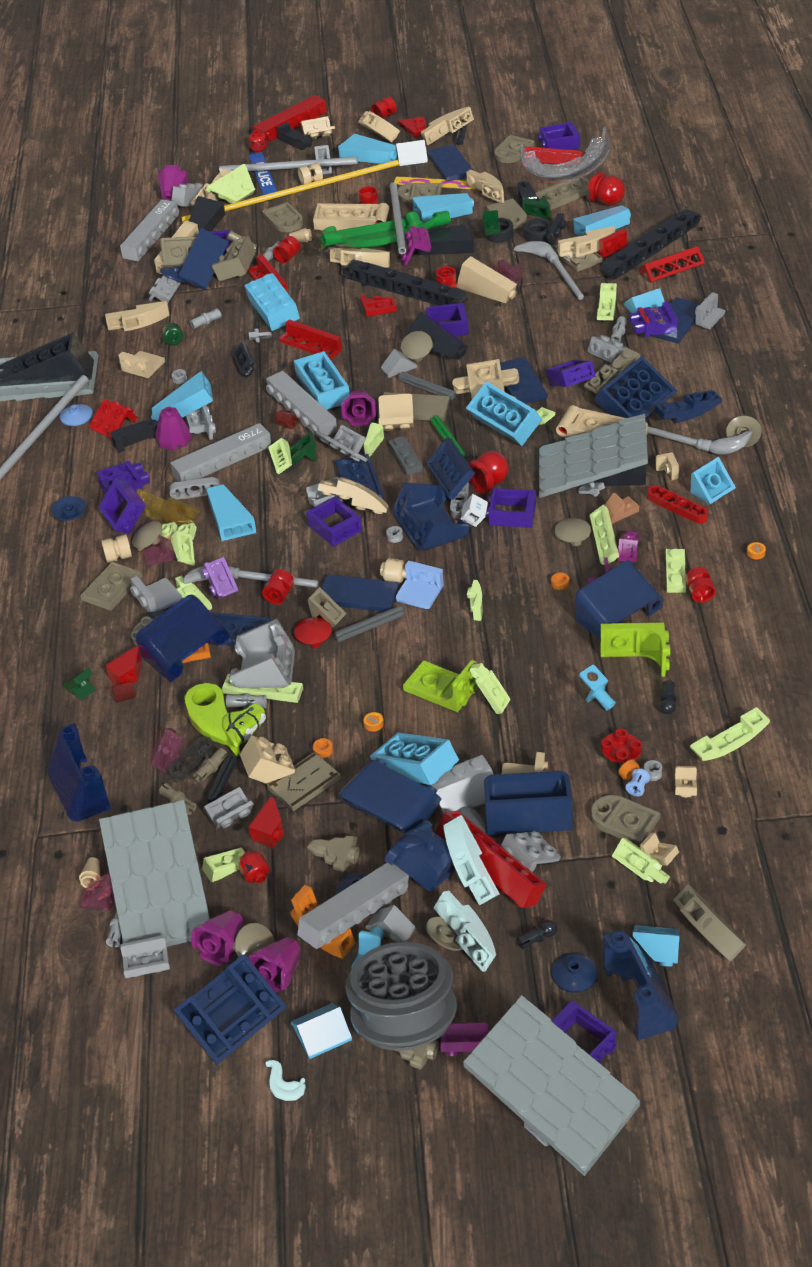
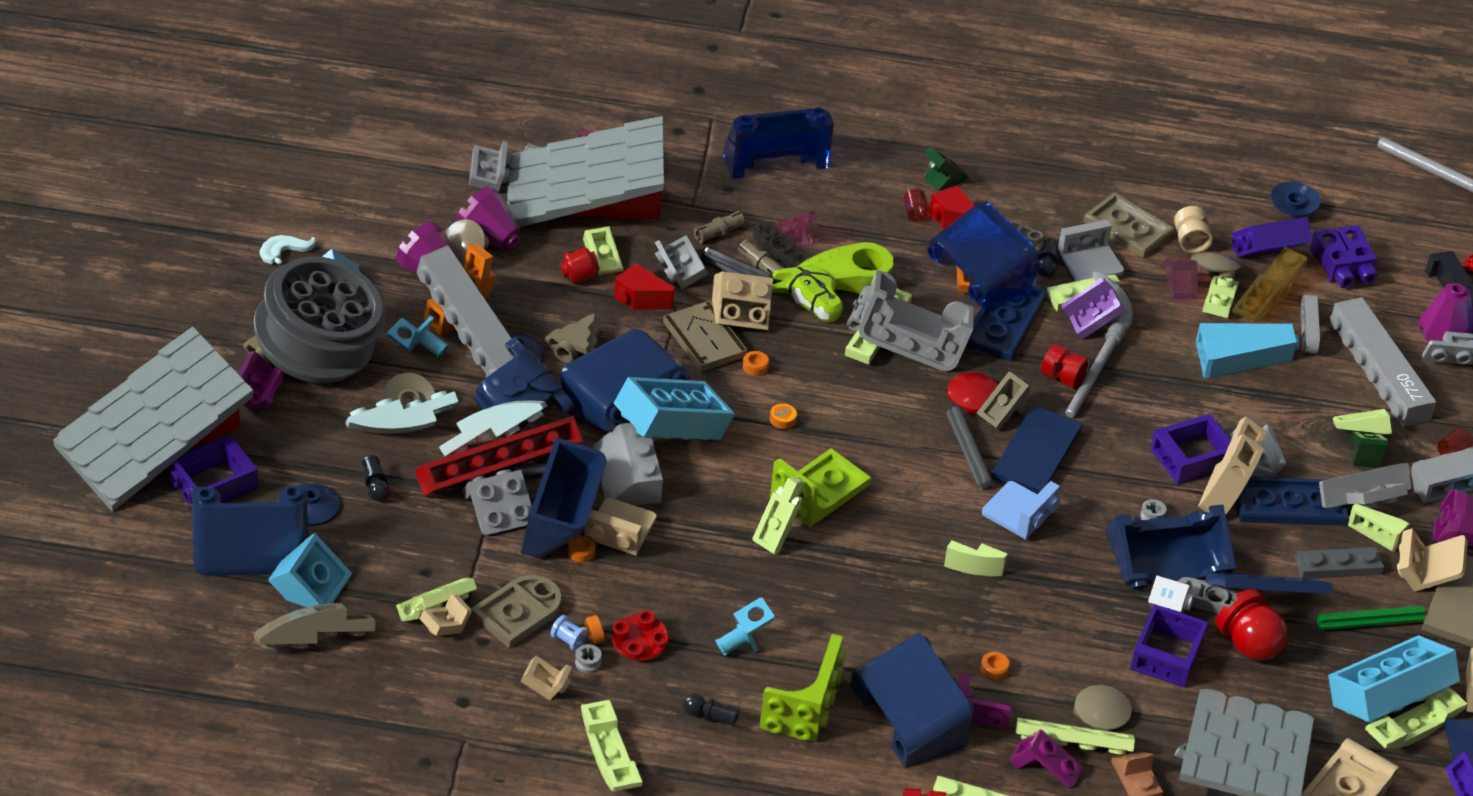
camera: 95 degrees right, 0 degrees up
yellowish green slope [170,531,195,566] -> none
dark blue slope [173,954,287,1065] -> none
light grey slope [366,905,415,942] -> none
tan head [380,558,406,583] -> none

